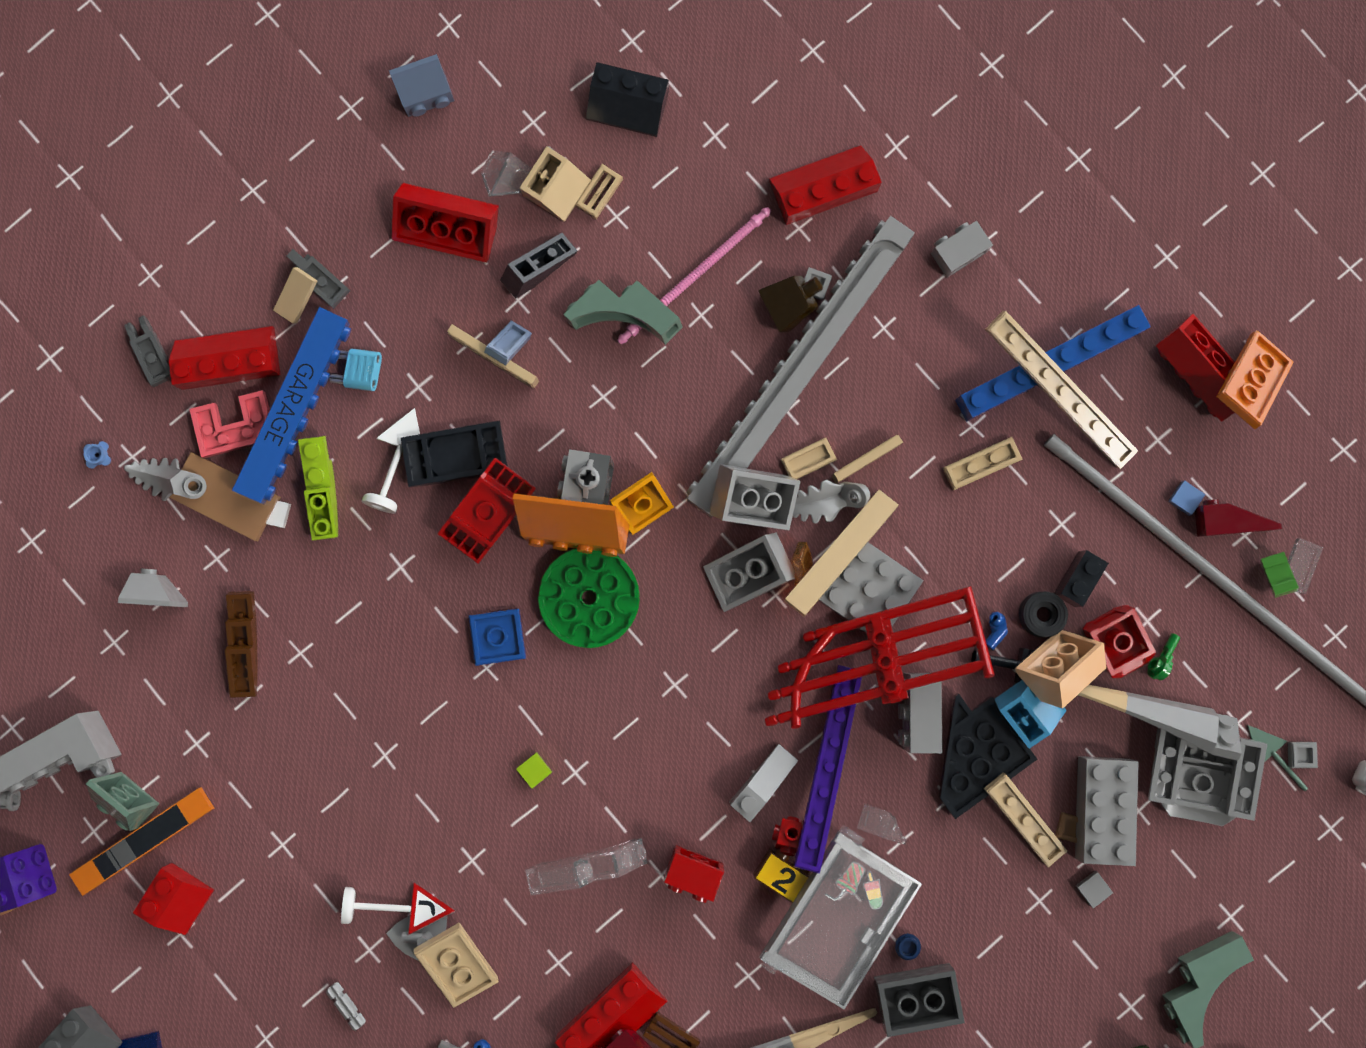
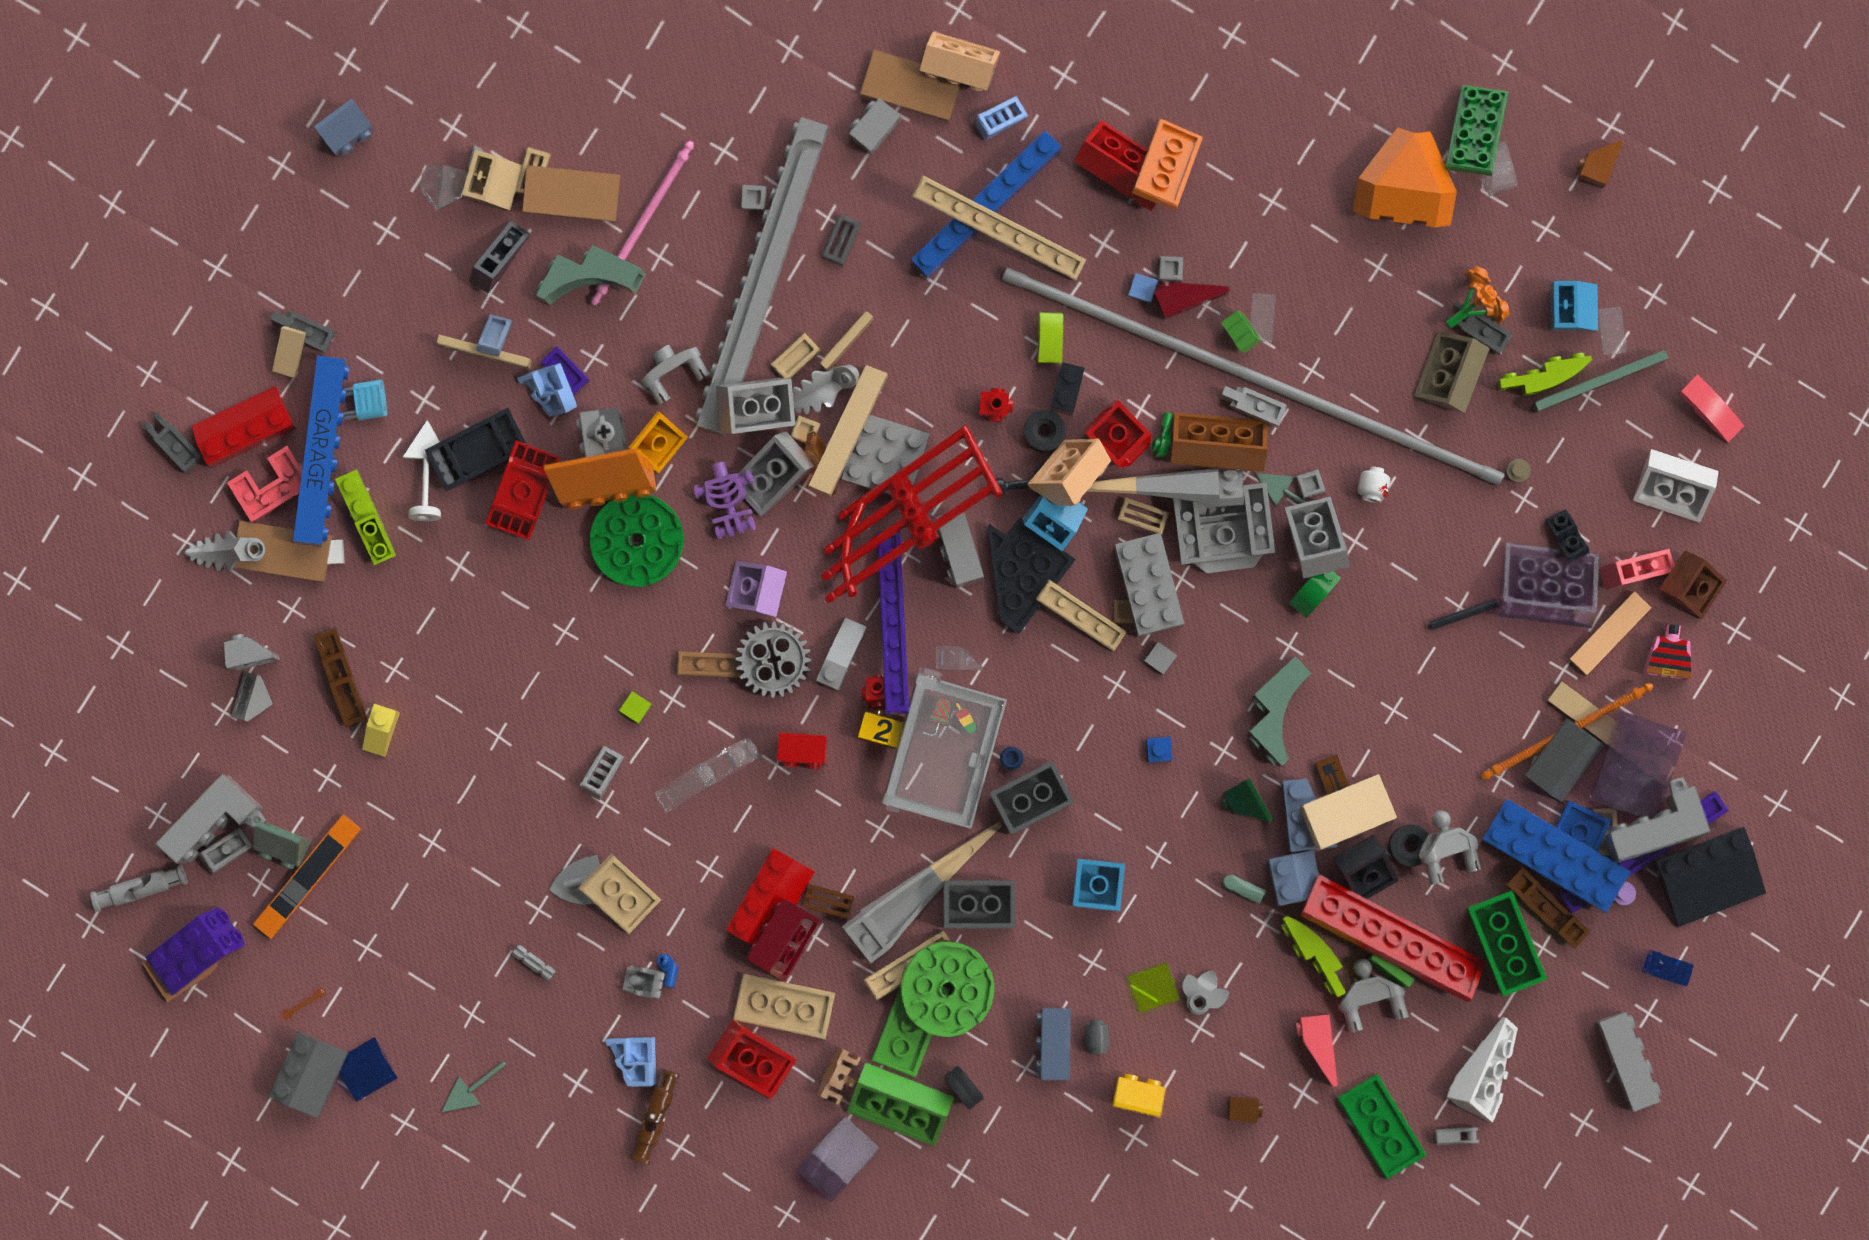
camera: 15 degrees left, 0 degrees up
medium blue plate [83,441,111,469] -> none
red slope [133,863,214,935] -> none
white piece [341,883,455,935] -> none
red slope [392,183,499,263] -> none
blue tile [469,609,526,666] -> none
black slope [586,62,669,137] -> none
dark brown torso [758,276,823,332] -> none
red slope [769,145,882,225] -> none
tan tile [943,437,1022,491] -> none
blue arm [986,612,1008,651] -> none
none -> light grey slope [199,827,253,875]
none -> light grey slope [231,672,273,721]
none -> clear orange hinge [283,988,326,1019]
none -> light yellow slope [362,704,400,757]
none -> light blue slope [517,363,577,417]
none -> medium nougat tile [523,165,620,222]
none -> dark purple tile [540,346,590,396]
none -> light grey slope [580,746,624,800]
none -> light grey connector [641,344,710,405]
none -> medium nougat tile [677,651,743,678]
none -> medium lavender piece [694,461,756,540]
none -> lavender slope [725,561,787,617]
none -> light grey gear [734,621,811,698]
none -> tan tile [791,415,821,446]
none -> dark grey tile [822,214,861,266]
none -> medium nougat tile [860,50,961,122]
none -> light nougat slope [920,32,1000,91]
none -> light blue slope [974,96,1028,141]
none -> red brick [979,388,1013,422]
none -> lime slope [1037,312,1063,363]
none -> tan tile [1117,497,1170,535]
none -> blue plate [1147,737,1172,763]
none -> light grey tile [1159,256,1183,282]
none -> dark orange slope [1171,412,1268,472]
none -> light grey hinge [1220,386,1287,428]
none -> light grey brick [1285,496,1349,578]
none -> green brick [1289,571,1341,618]

